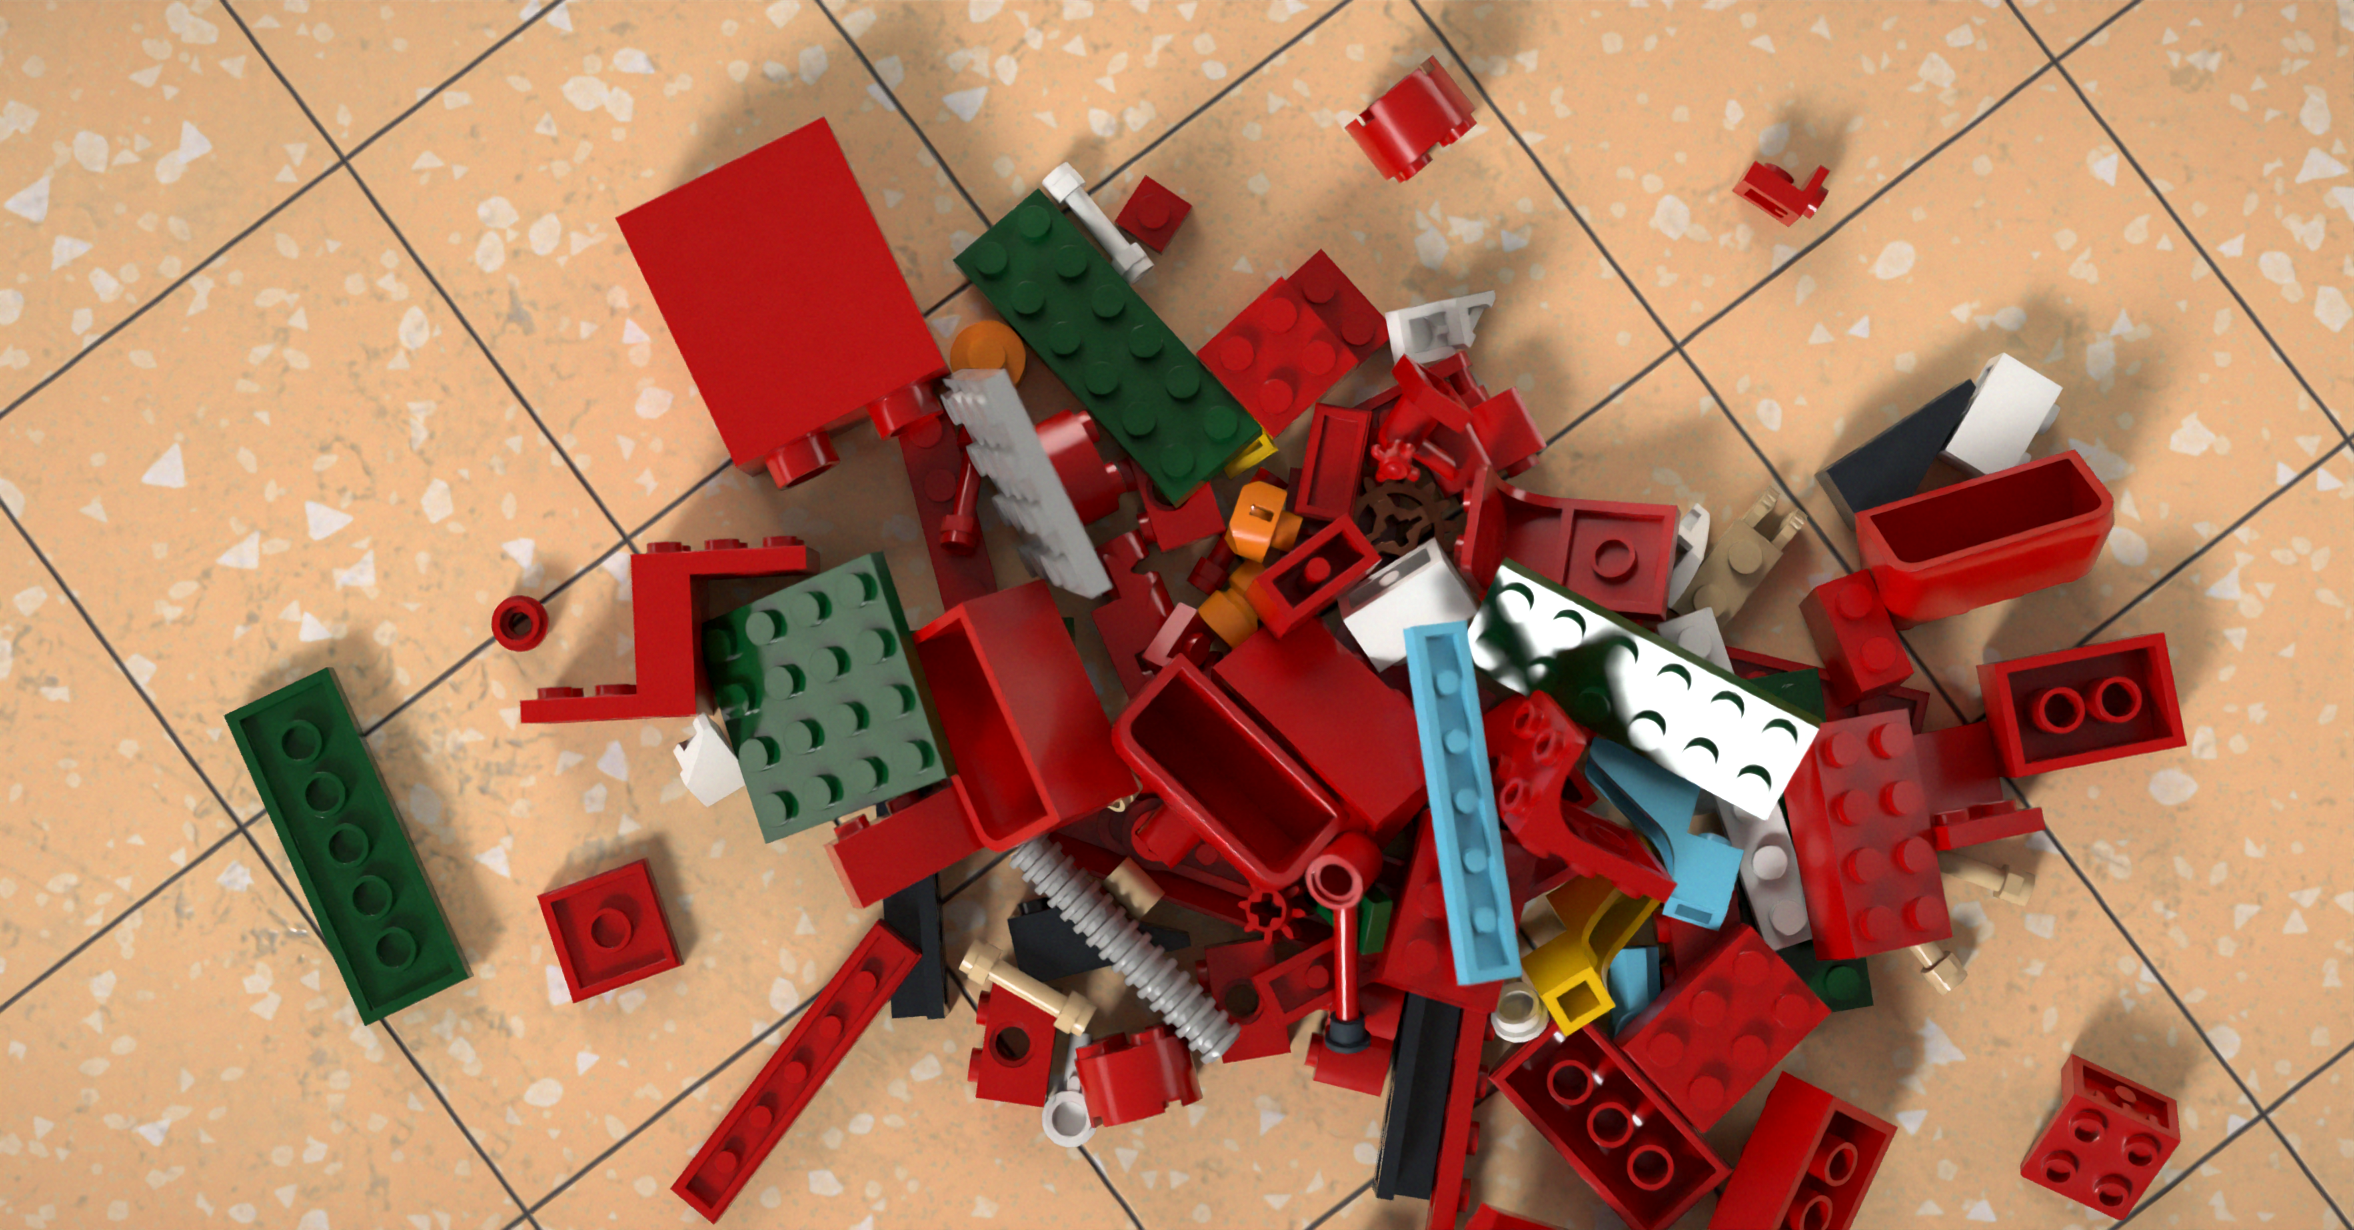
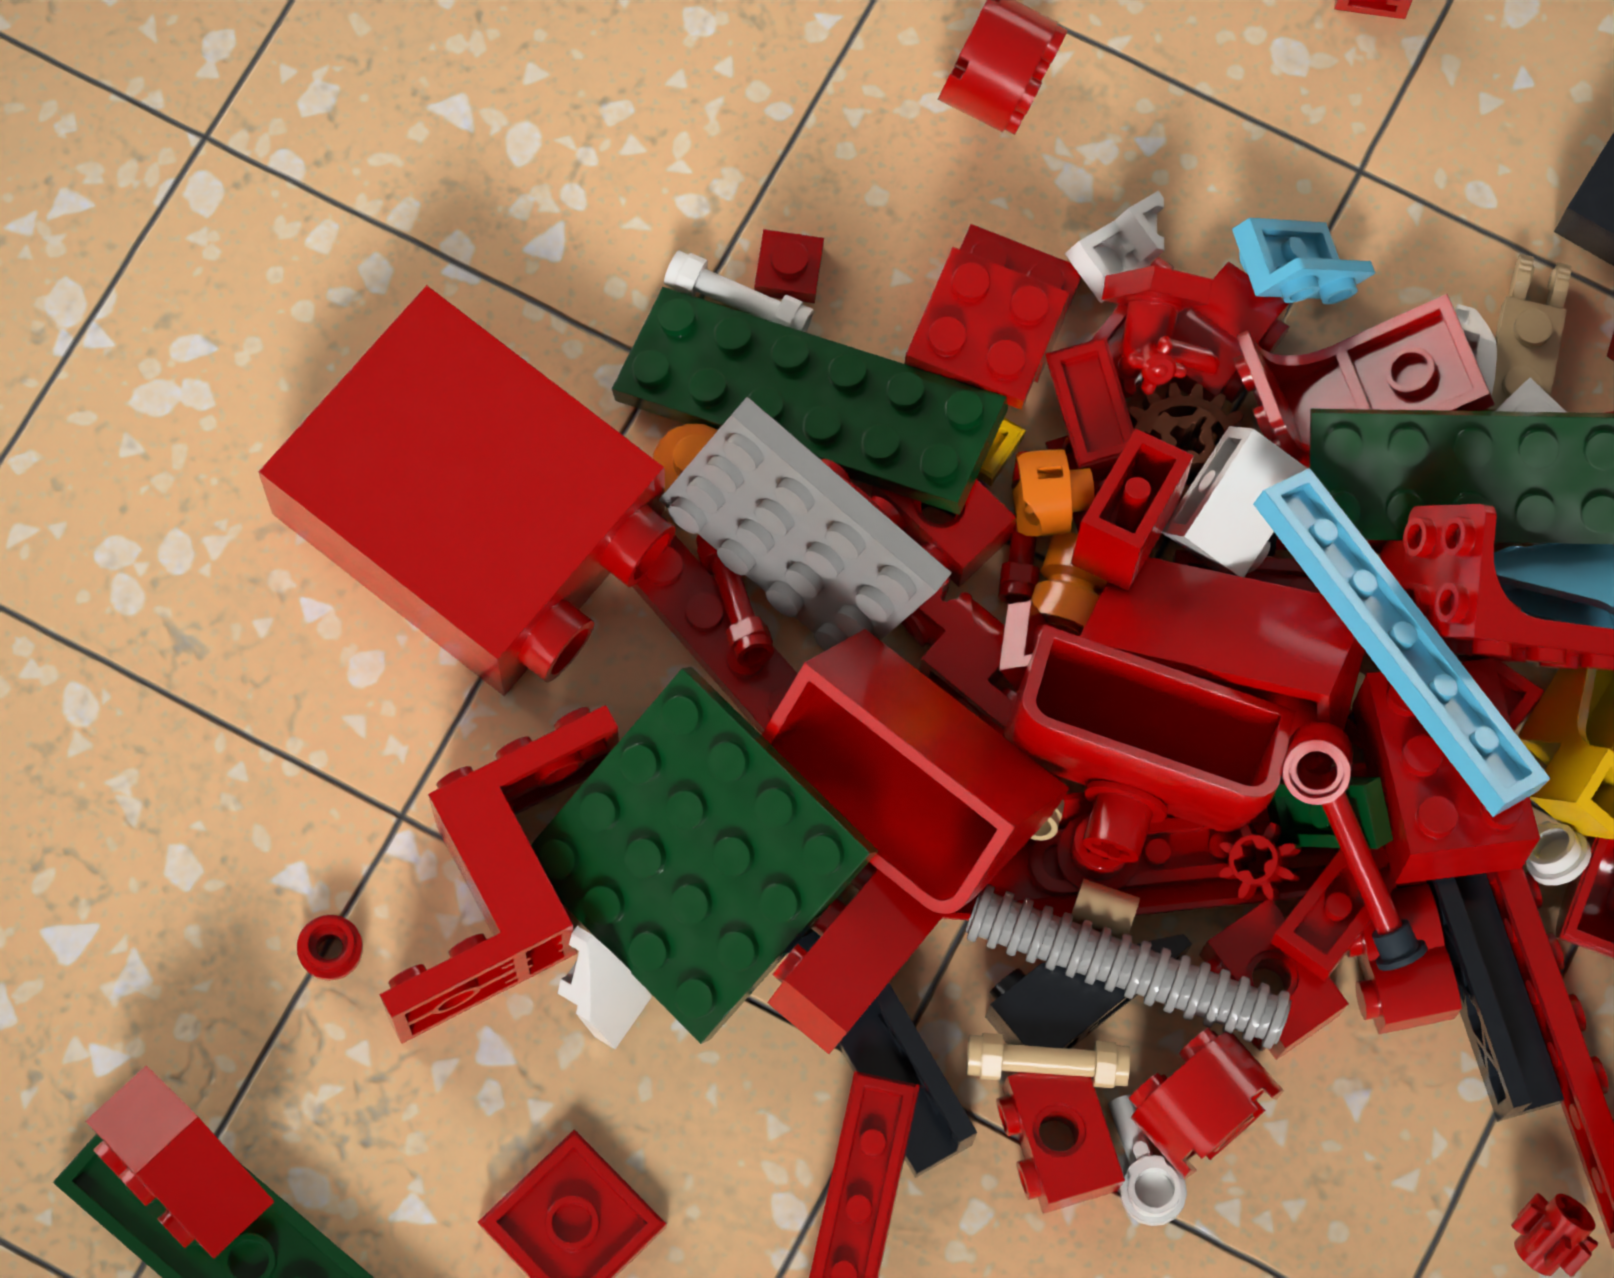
camera: 35 degrees left, 15 degrees down
none -> red brick [85,1065,275,1259]
none -> medium azure bracket [1232,218,1375,304]

